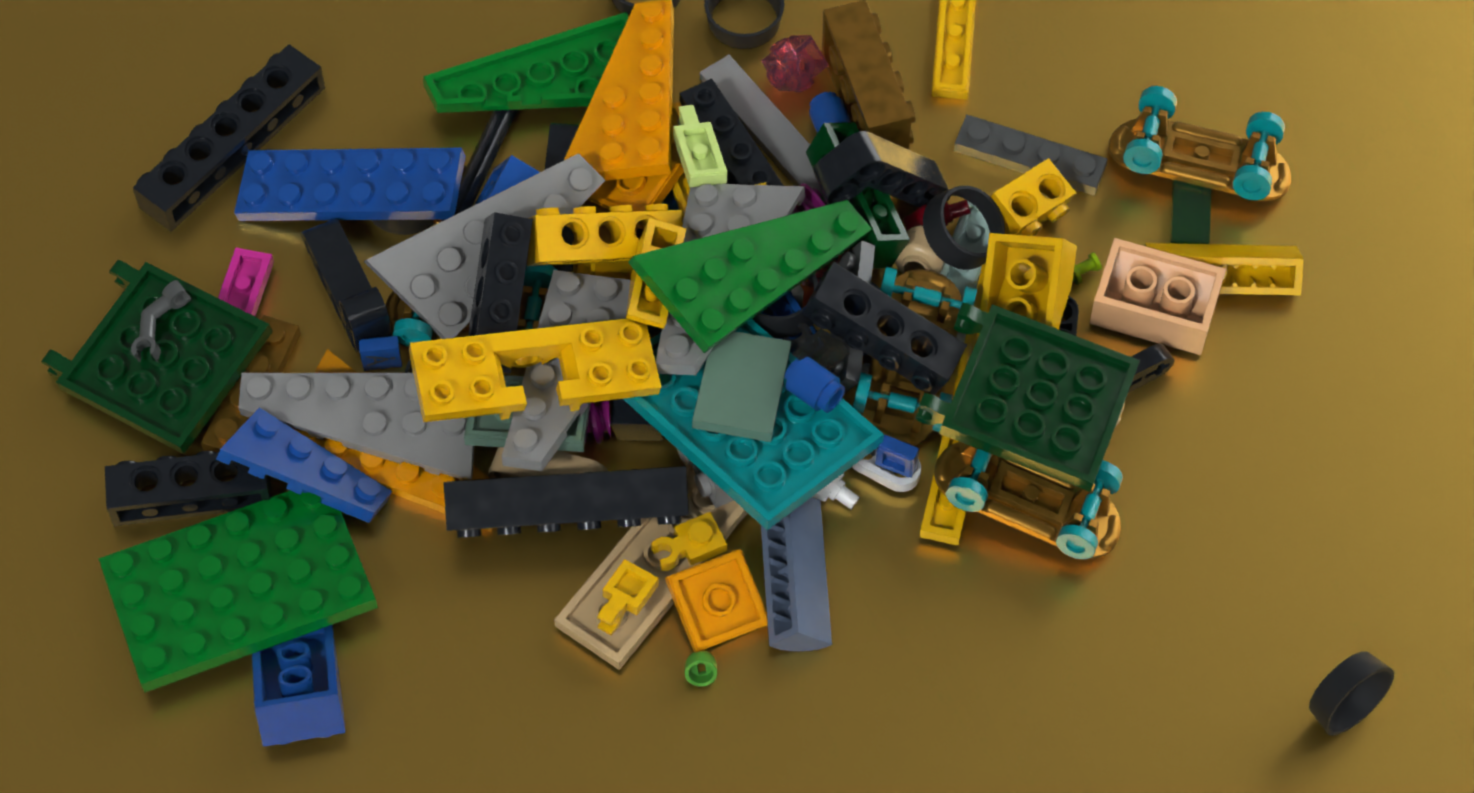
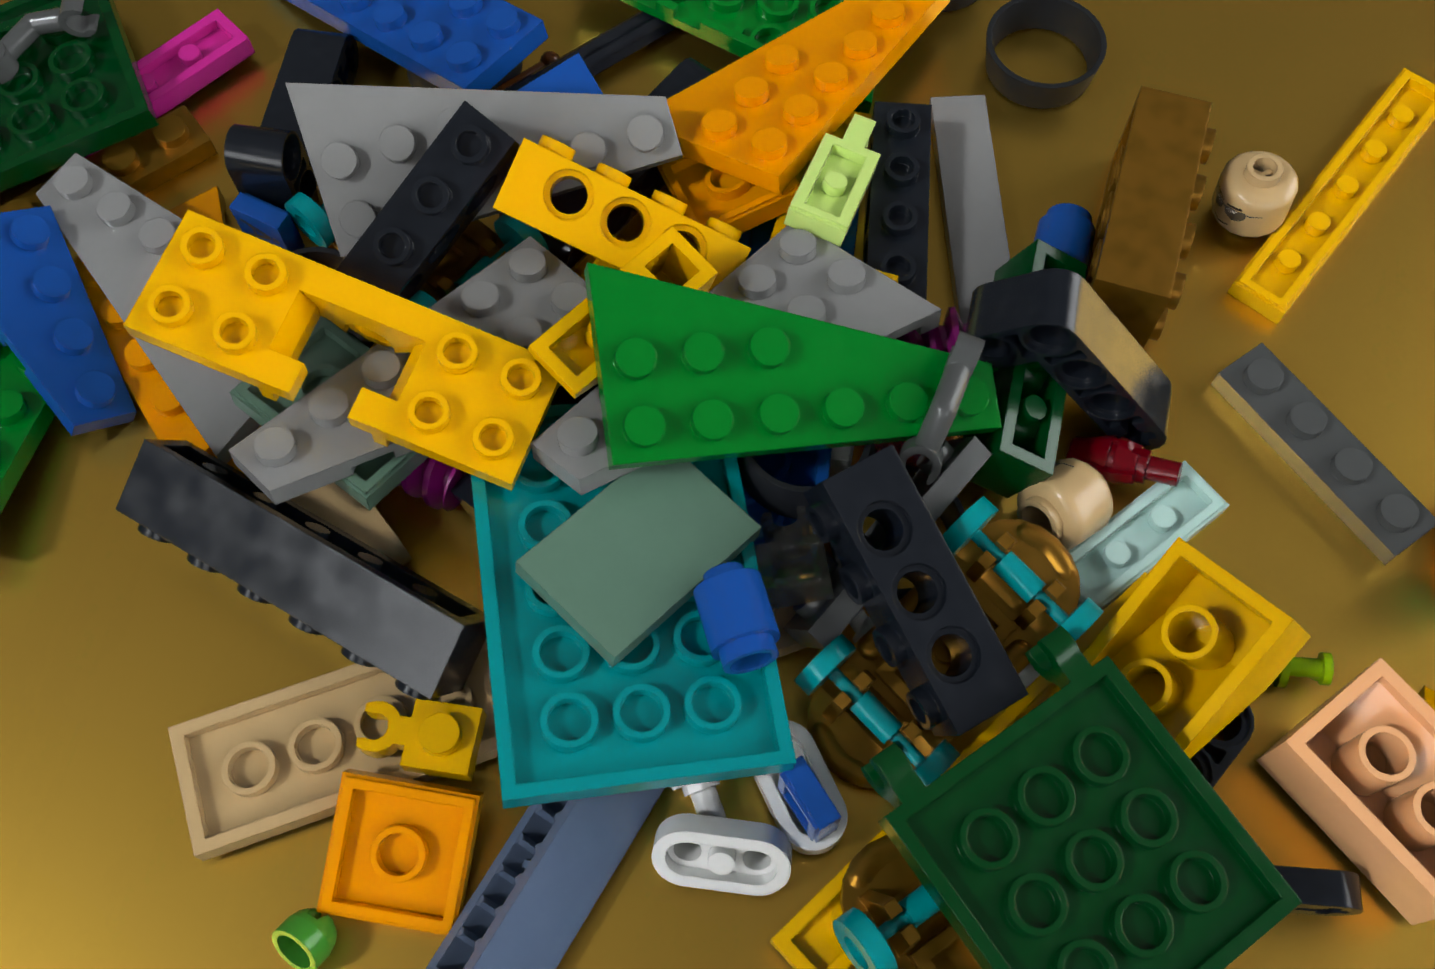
camera: 35 degrees right, 5 degrees up
yellow plate [597,559,659,636] -> none
clear pink brick [761,35,829,93] -> none
black tyre [923,185,1005,270] -> none
yellow brick [991,158,1076,236] -> none
none -> white plate [651,813,792,896]
none -> dark grey arm [899,330,986,485]
none -> tan head [1212,151,1298,238]

